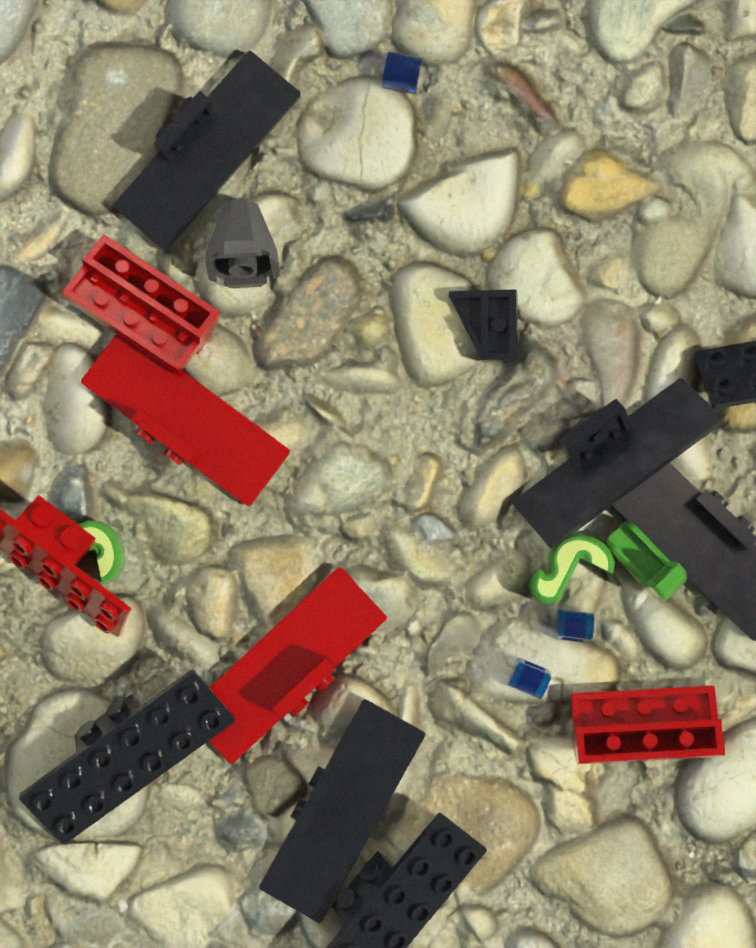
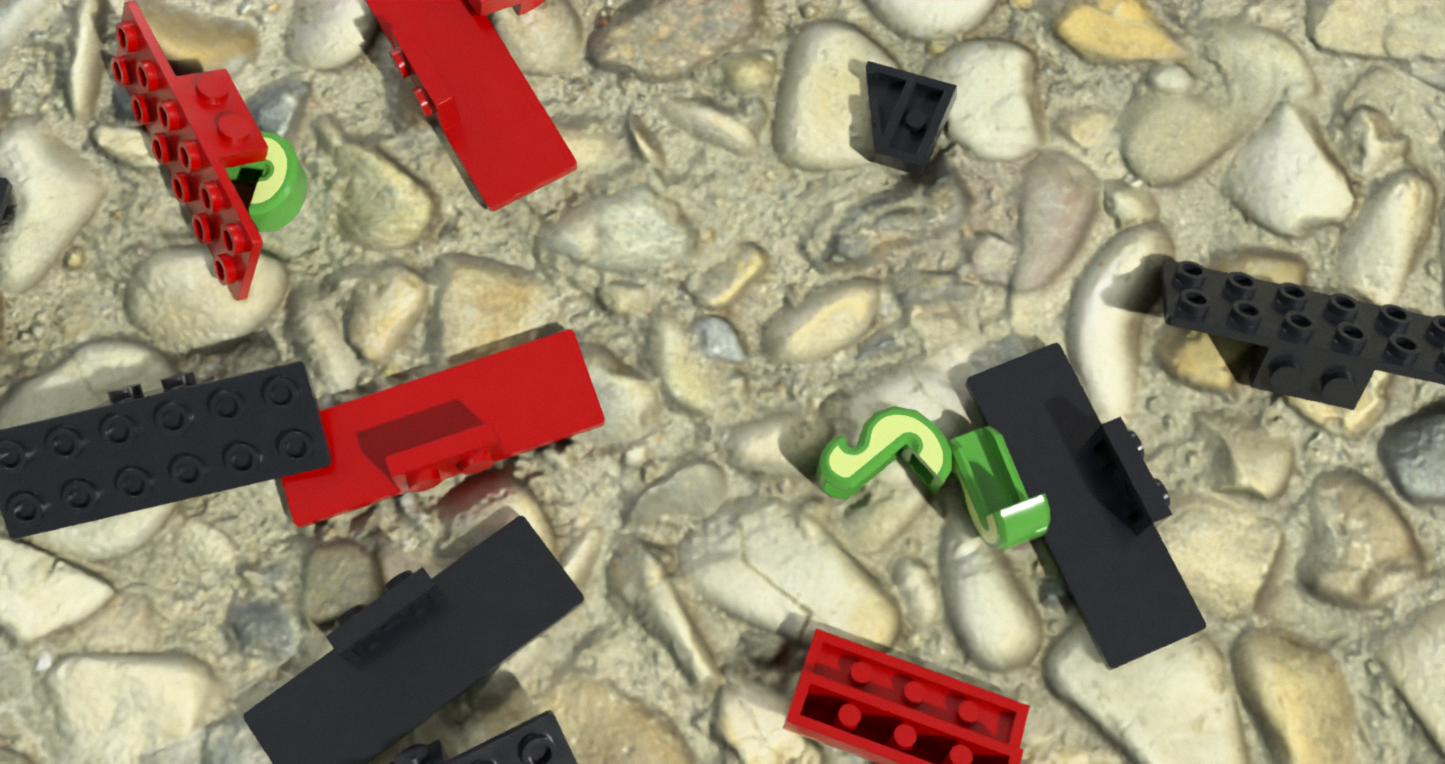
camera: 15 degrees right, 15 degrees down
clear blue brick [507,657,552,699] -> none
black bracket [512,378,723,549] -> none
clear blue brick [553,609,594,643] -> none

